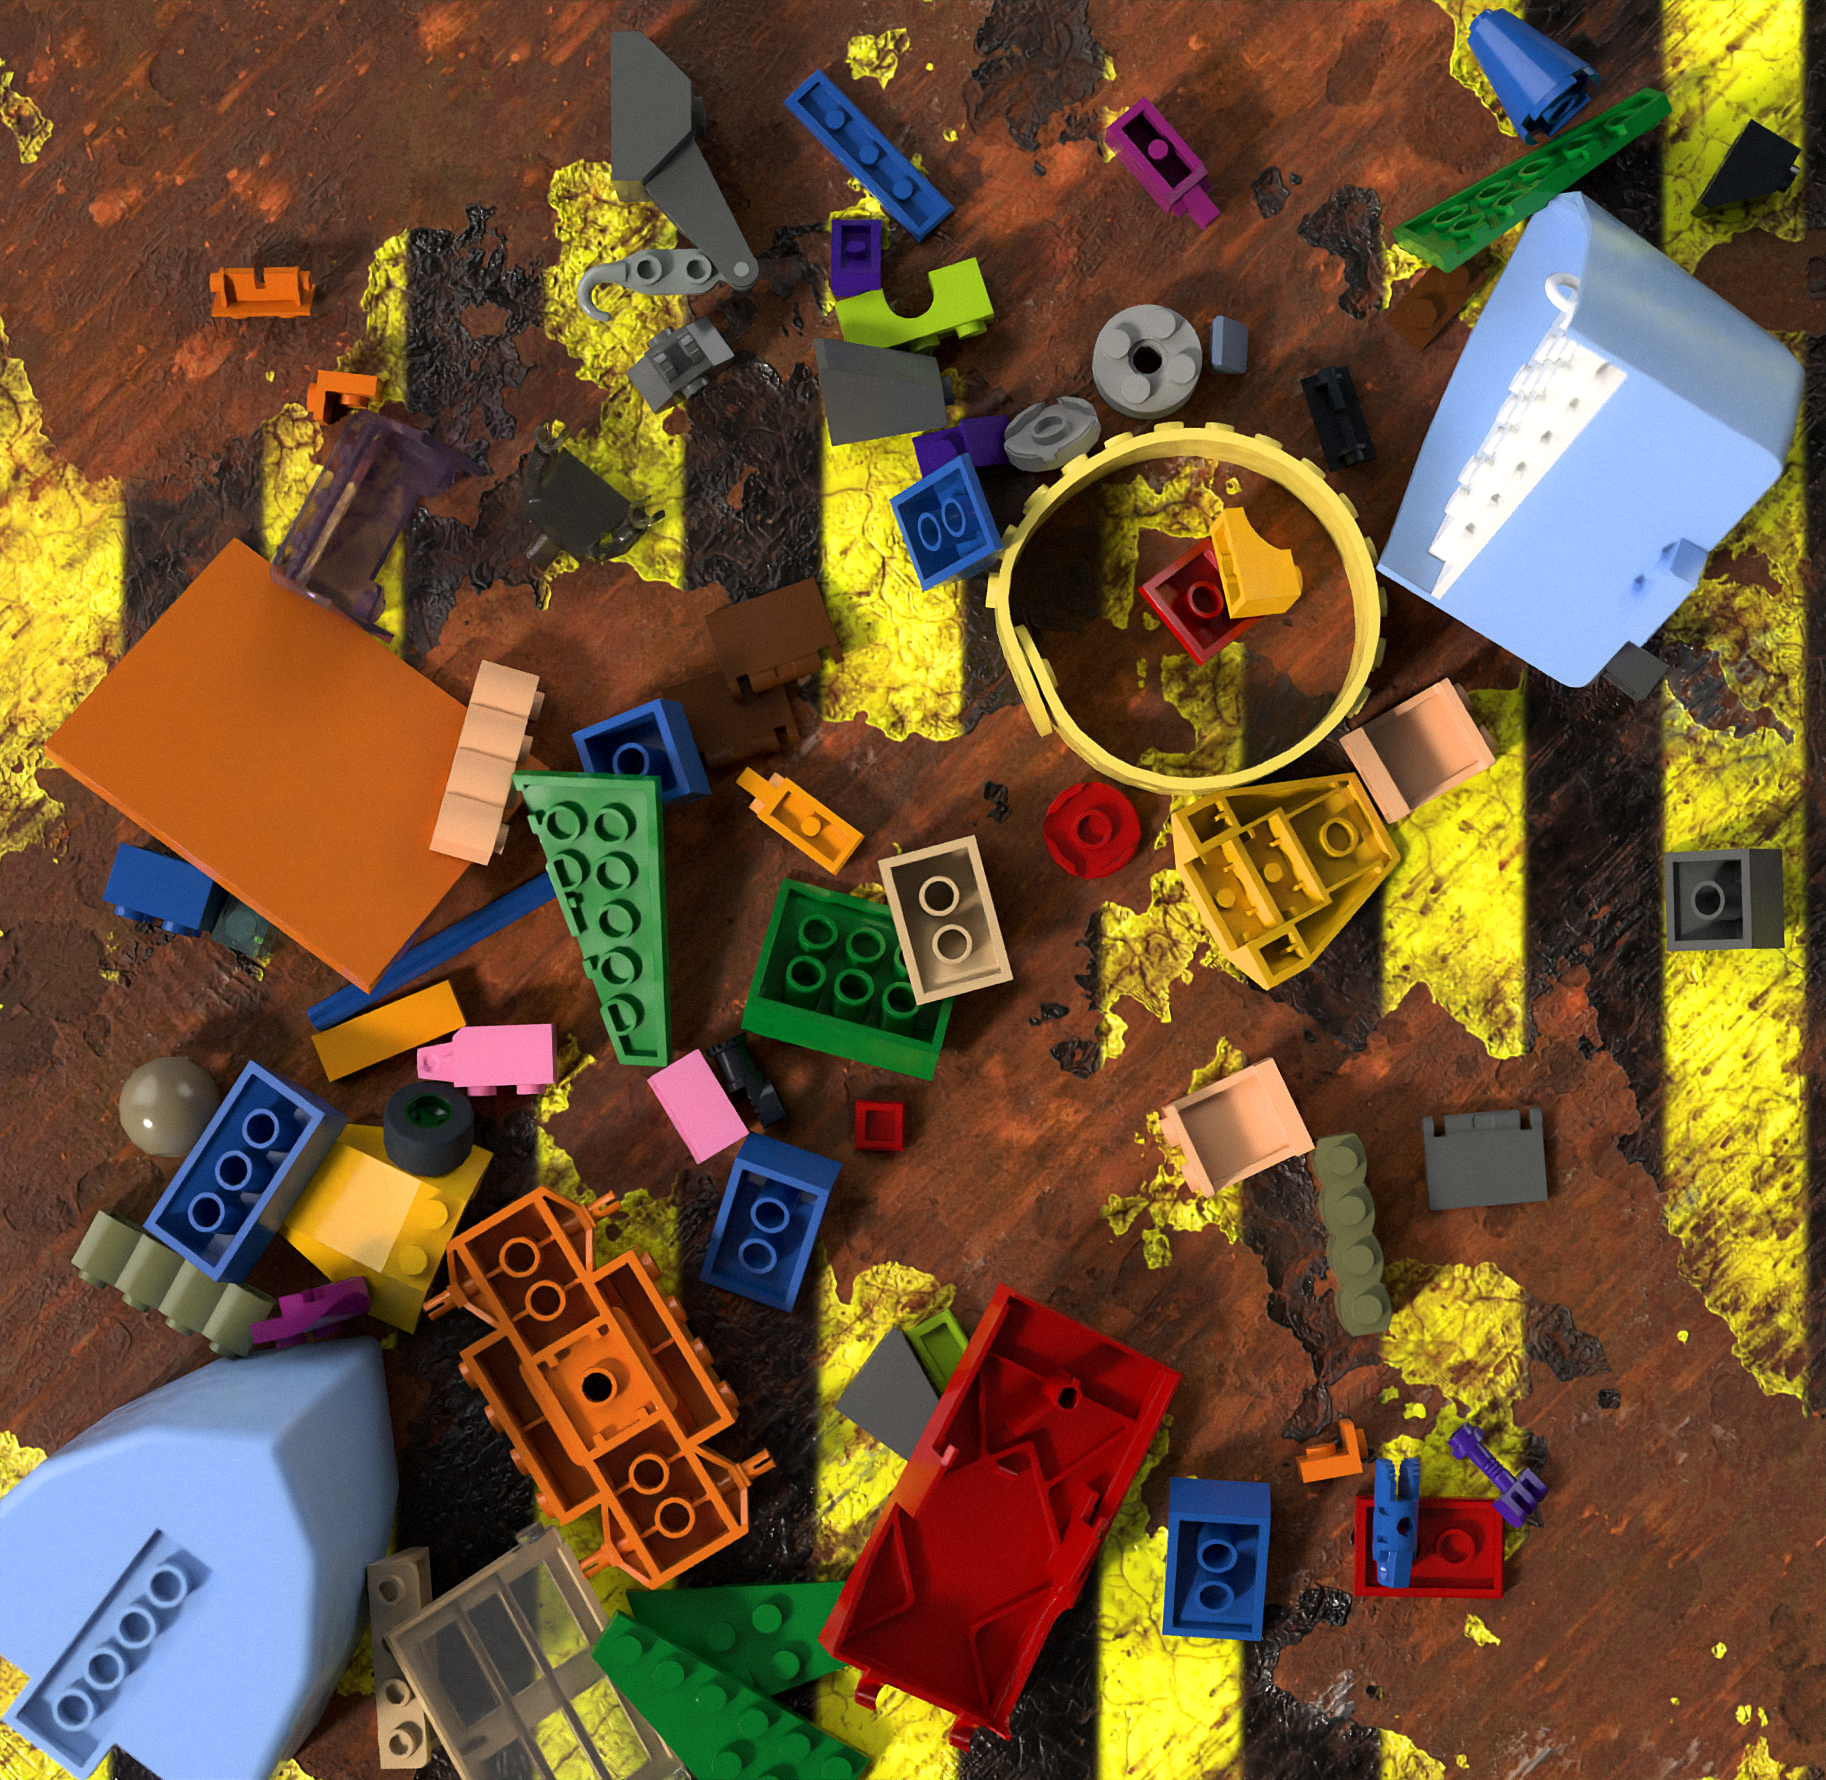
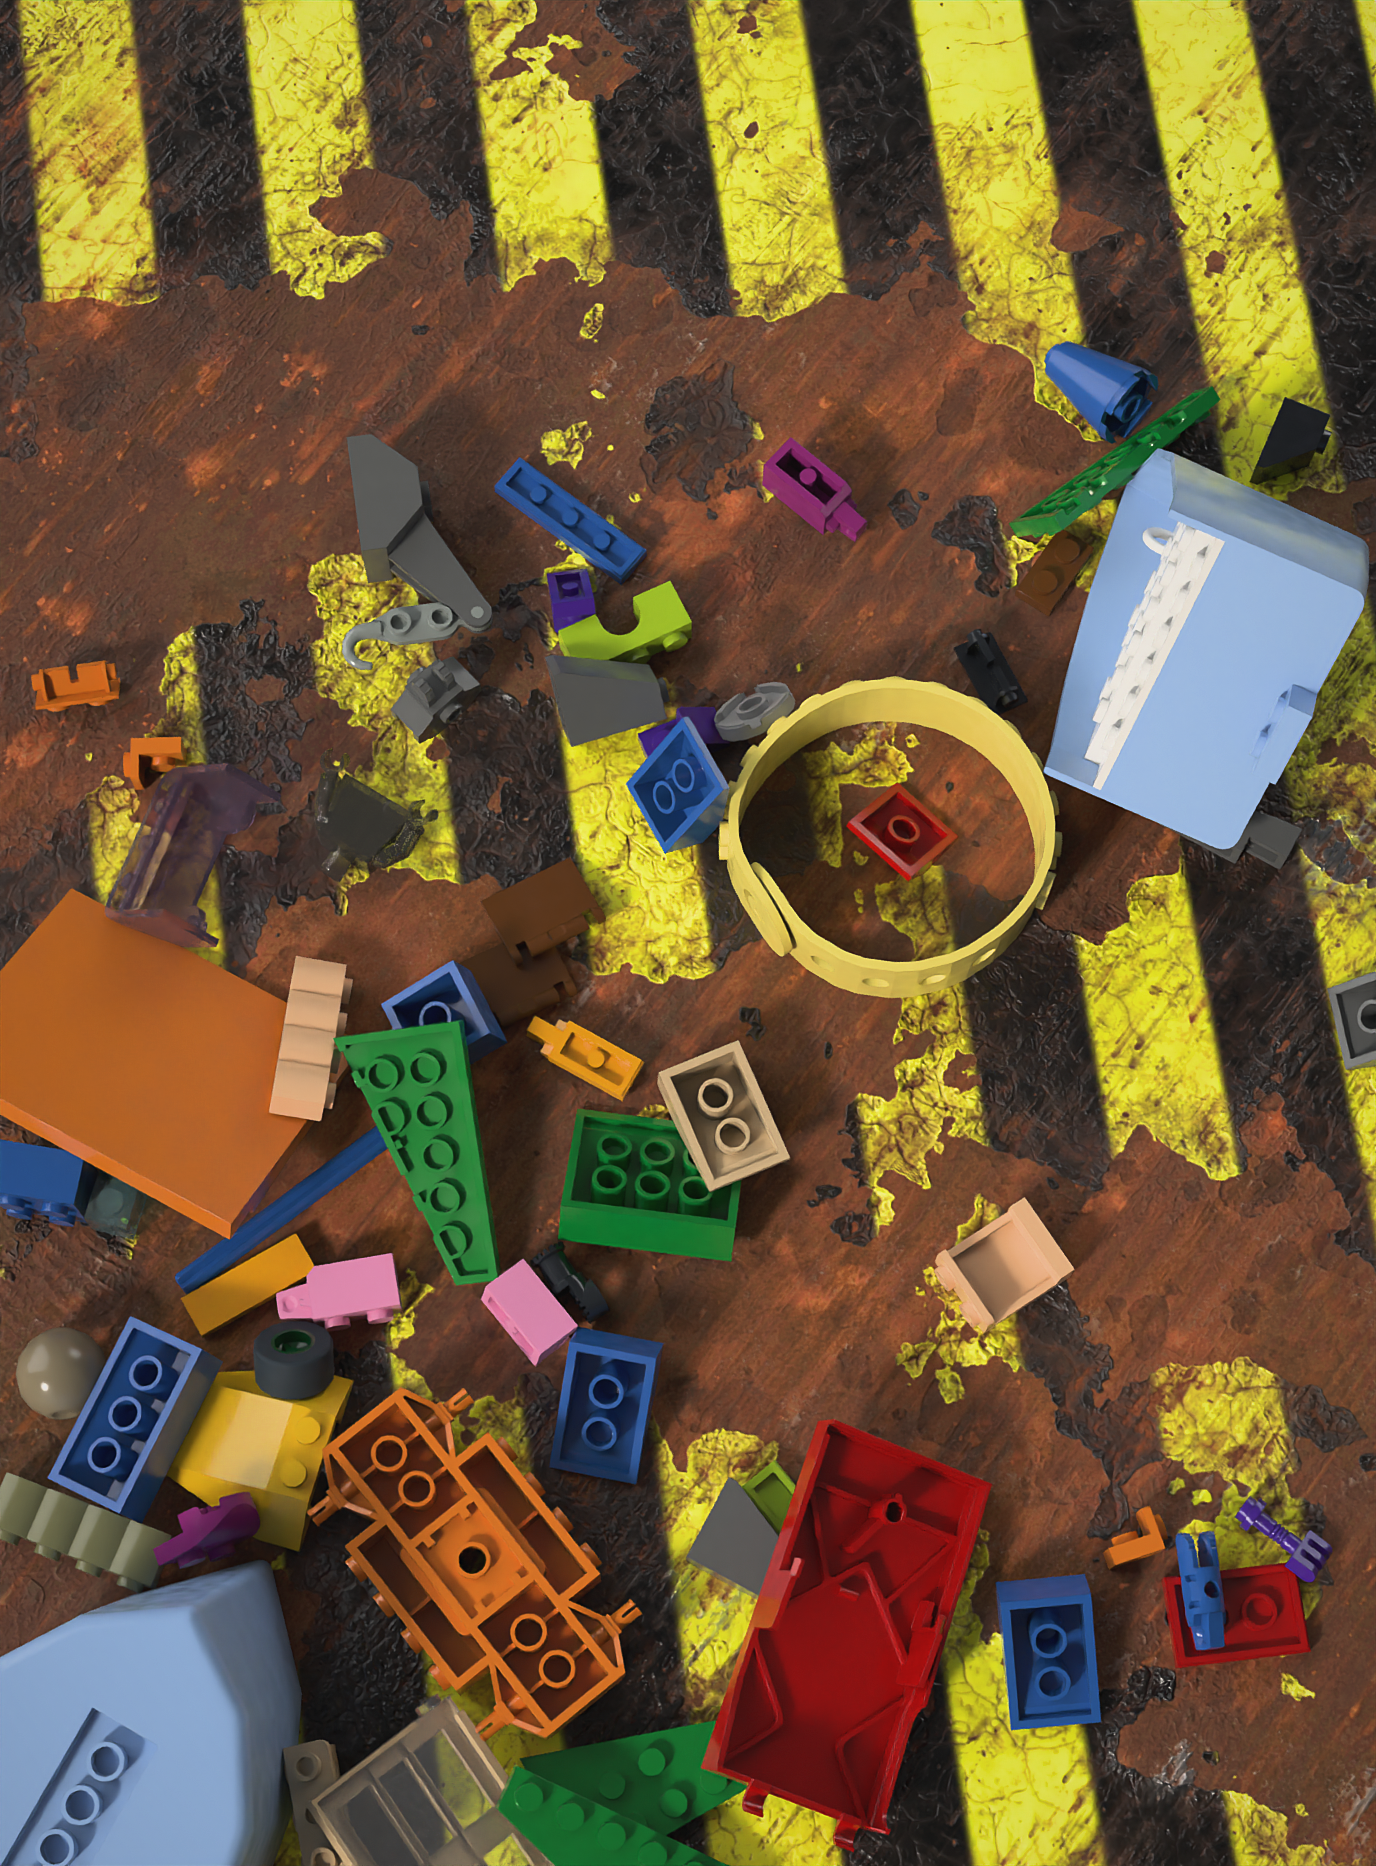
camera: 15 degrees left, 15 degrees down
red tile [855,1100,906,1151] -> none
red tile [1043,782,1141,880] -> none
light grey wheel [1092,304,1202,420] -> none
yellow wedge [1171,772,1402,990] -> none
sand blue slope [1209,316,1248,375] -> none
yellow arch [1209,507,1303,619] -> none
olive brick [1310,1131,1392,1337] -> none
light nougat panel [1339,678,1497,824] -> none
dark grey piece [1421,1107,1548,1210] -> none

